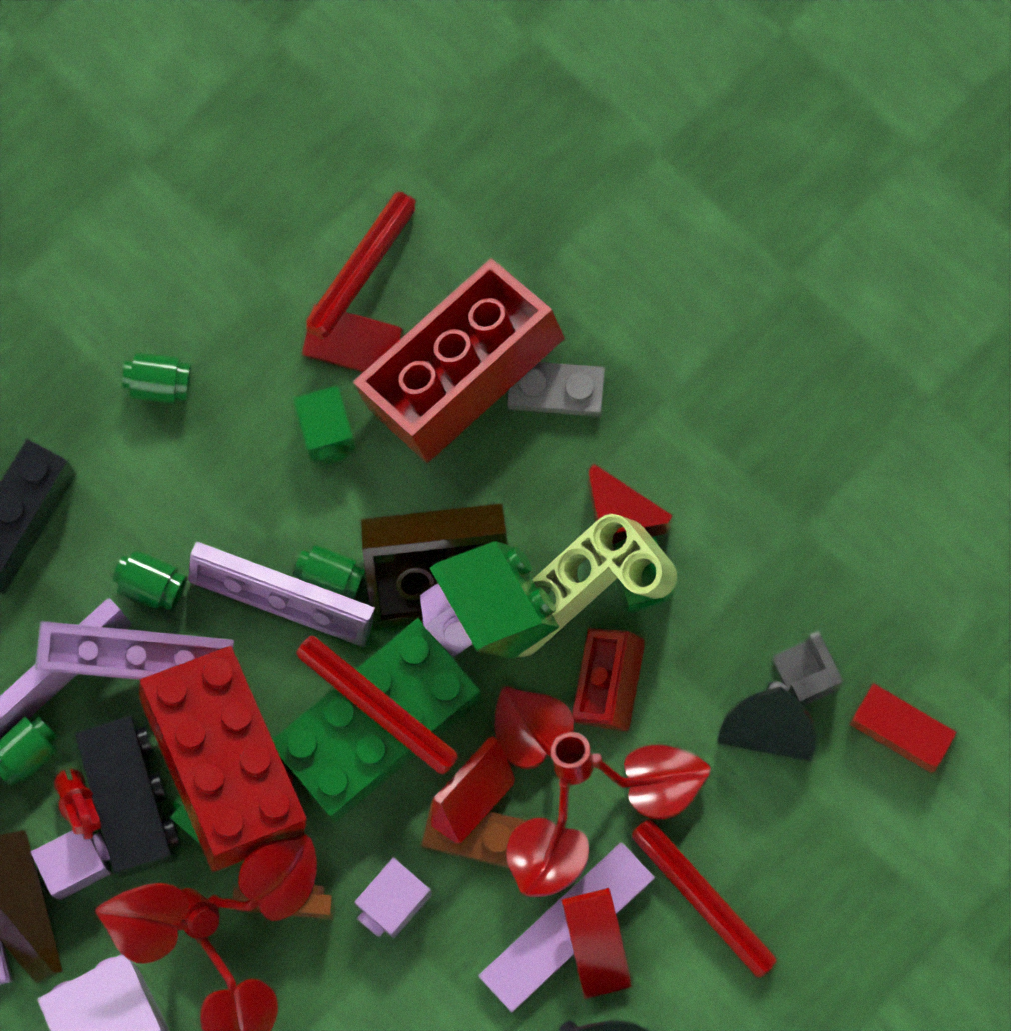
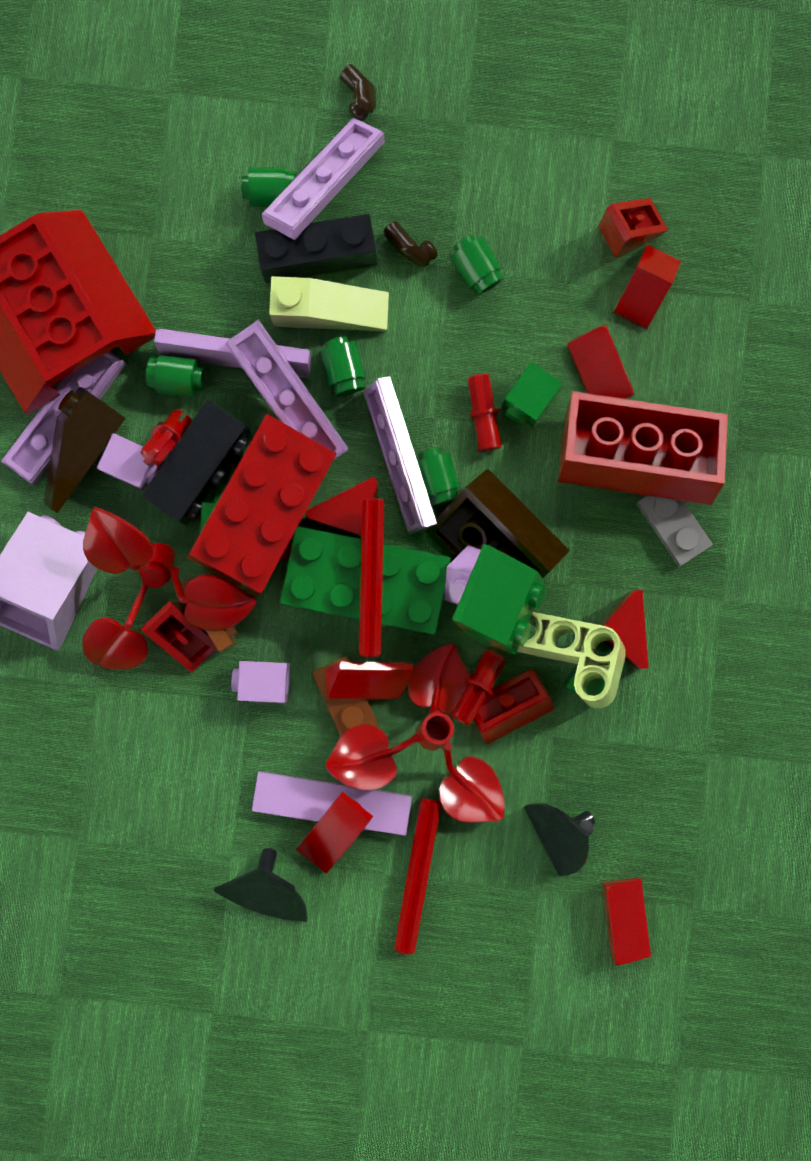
camera: 50 degrees right, 10 degrees up
red axle [306,191,416,339] -> none
flat silver panel [772,631,844,706] -> none
none -> red slope [141,601,217,673]
none -> yellowish green slope [269,276,389,332]
none -> red slope [305,476,379,539]
none -> dark brown arm [384,221,438,267]
none -> red axle [451,650,507,726]
none -> red axle [468,374,502,452]
none -> red slope [598,198,669,259]
none -> red slope [613,244,681,330]

